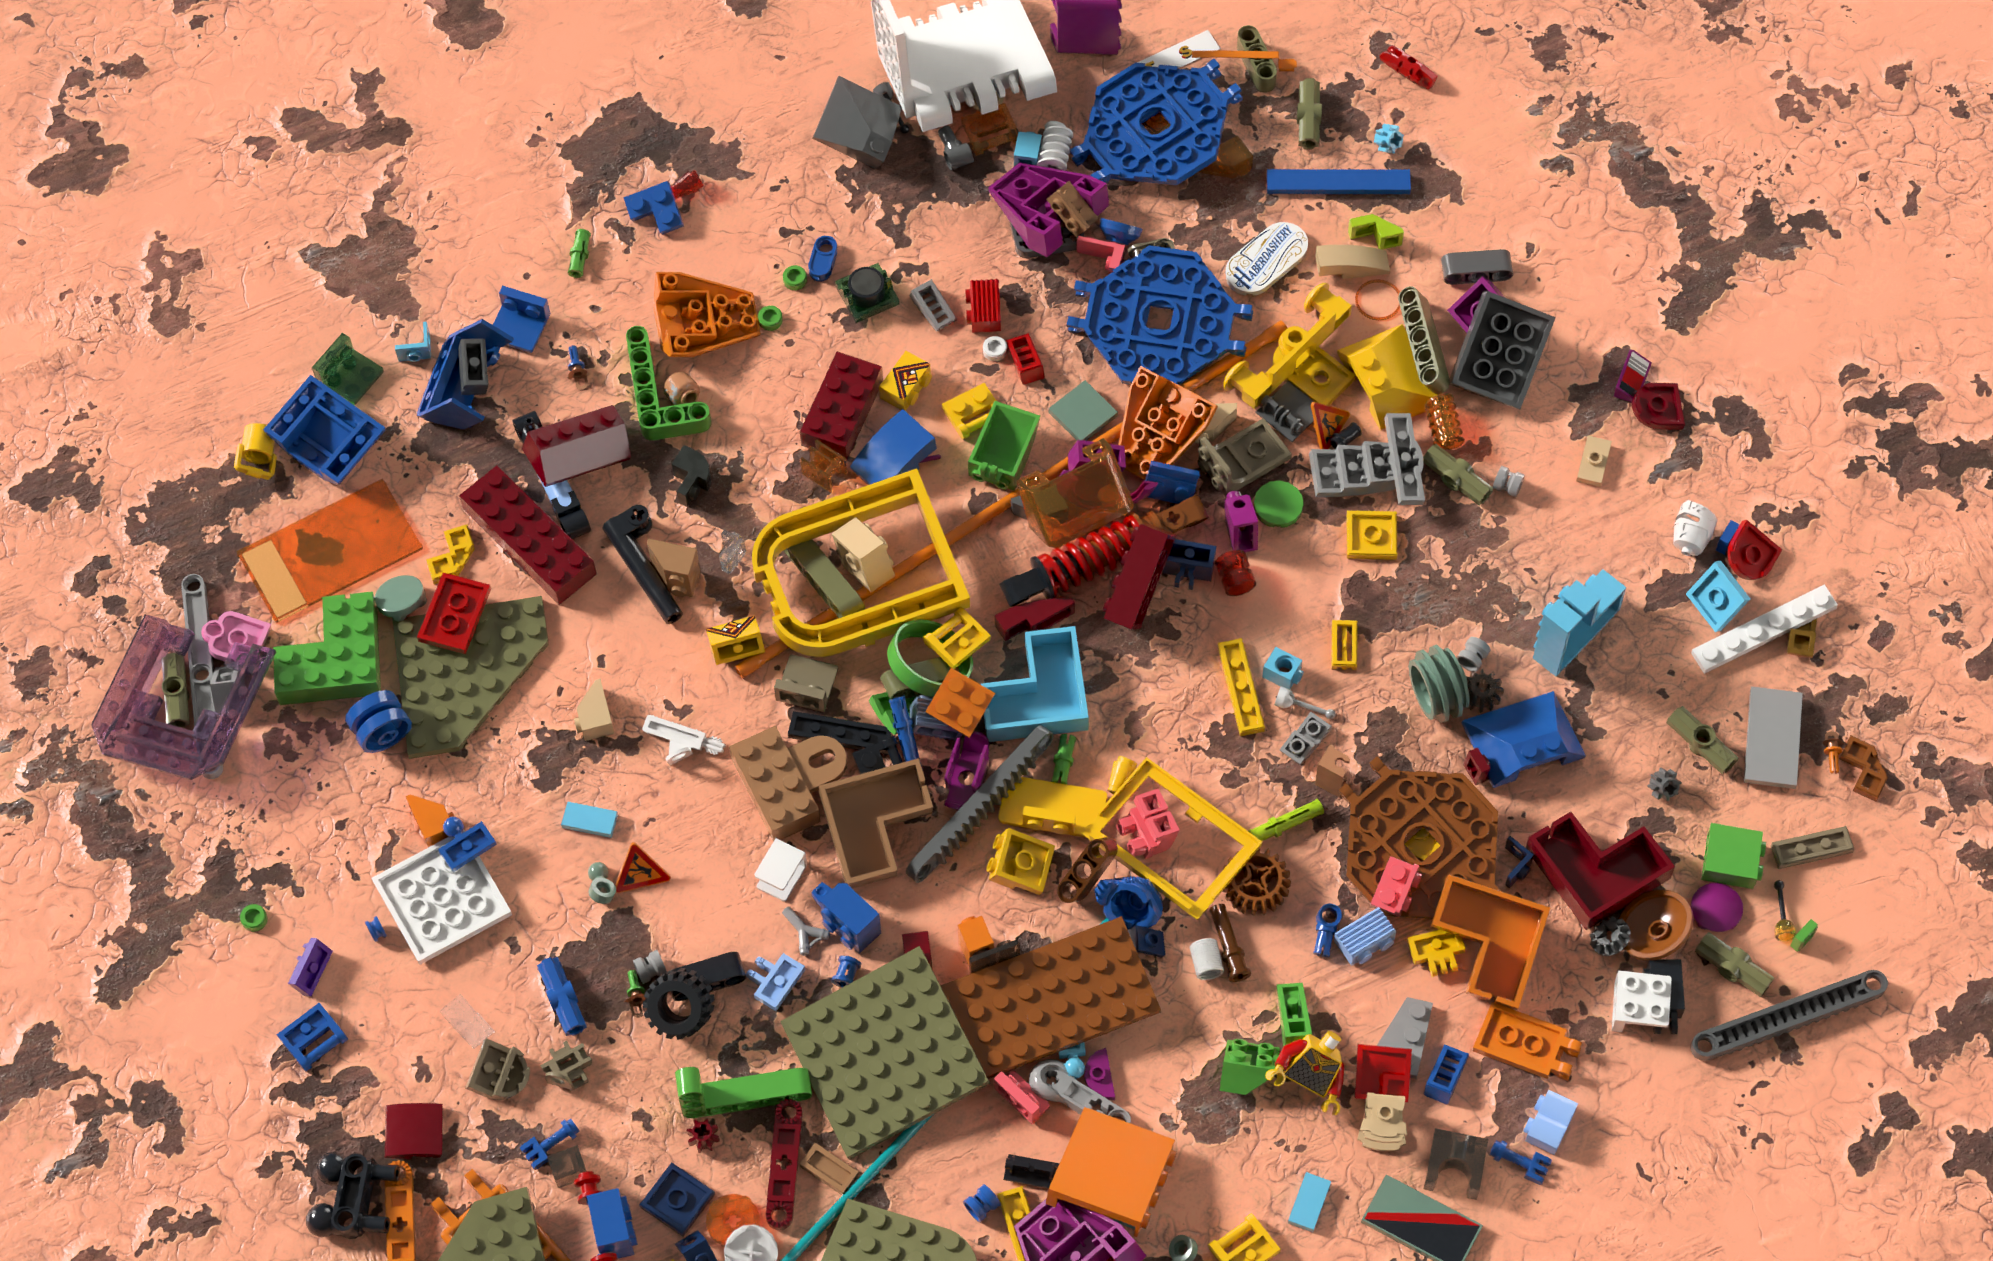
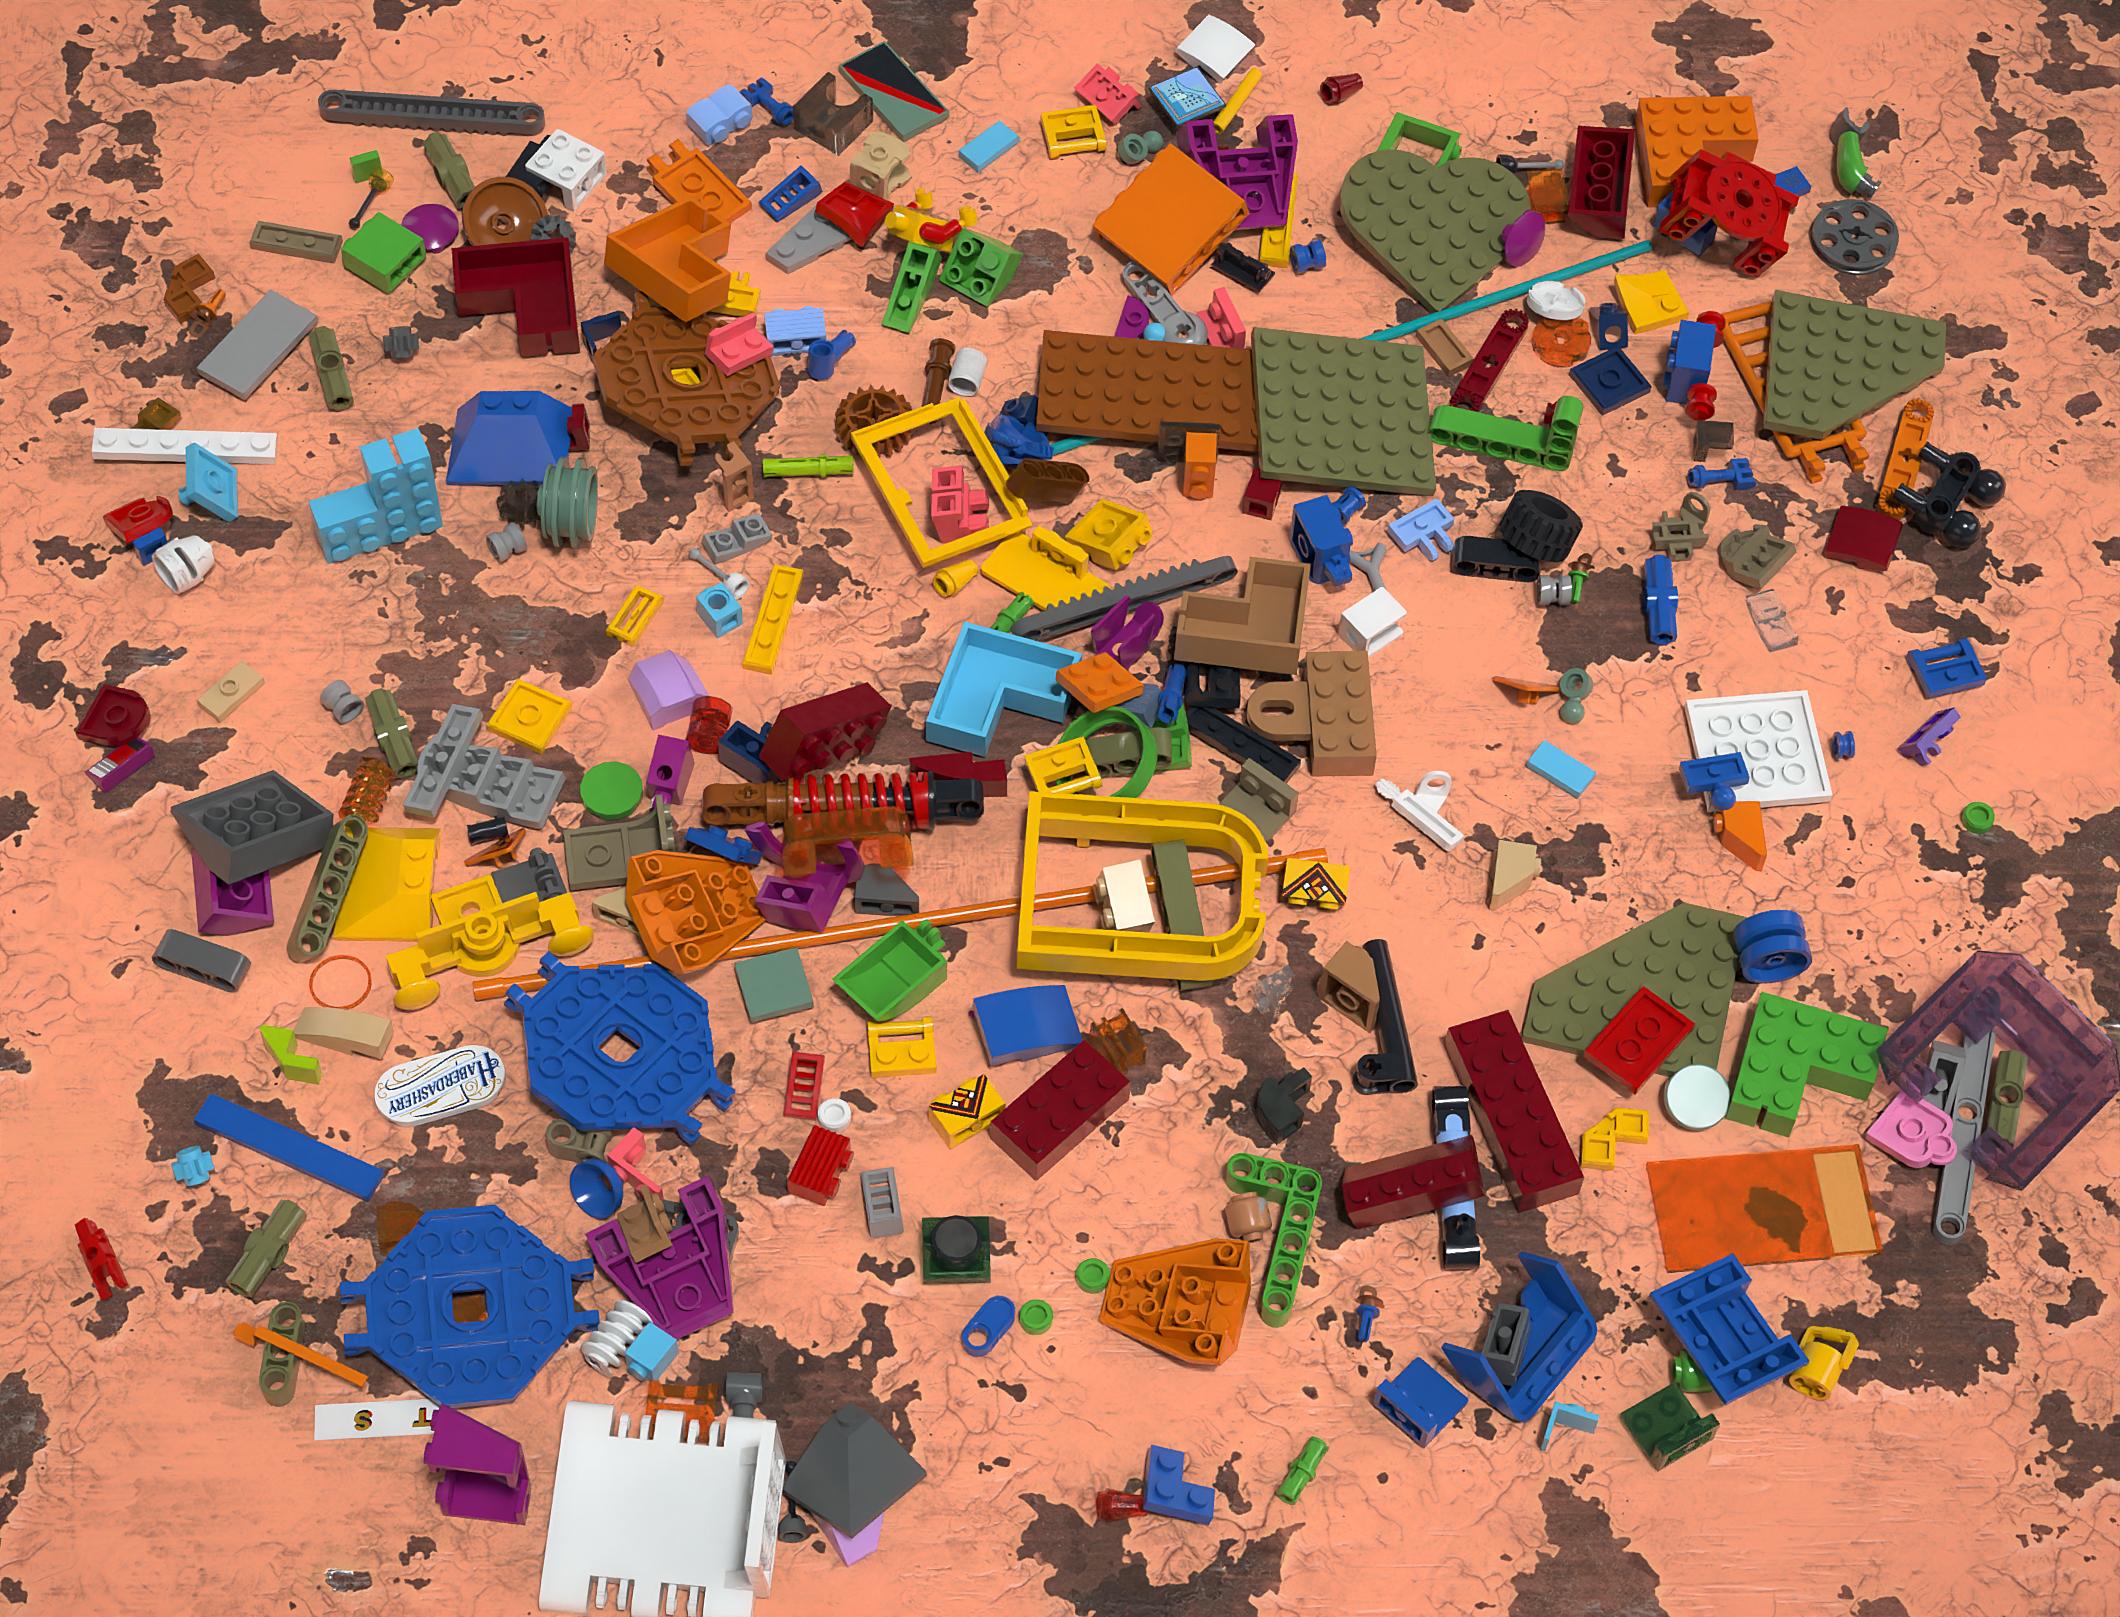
camera: 160 degrees left, 5 degrees down
none -> lavender slope [628,650,710,731]

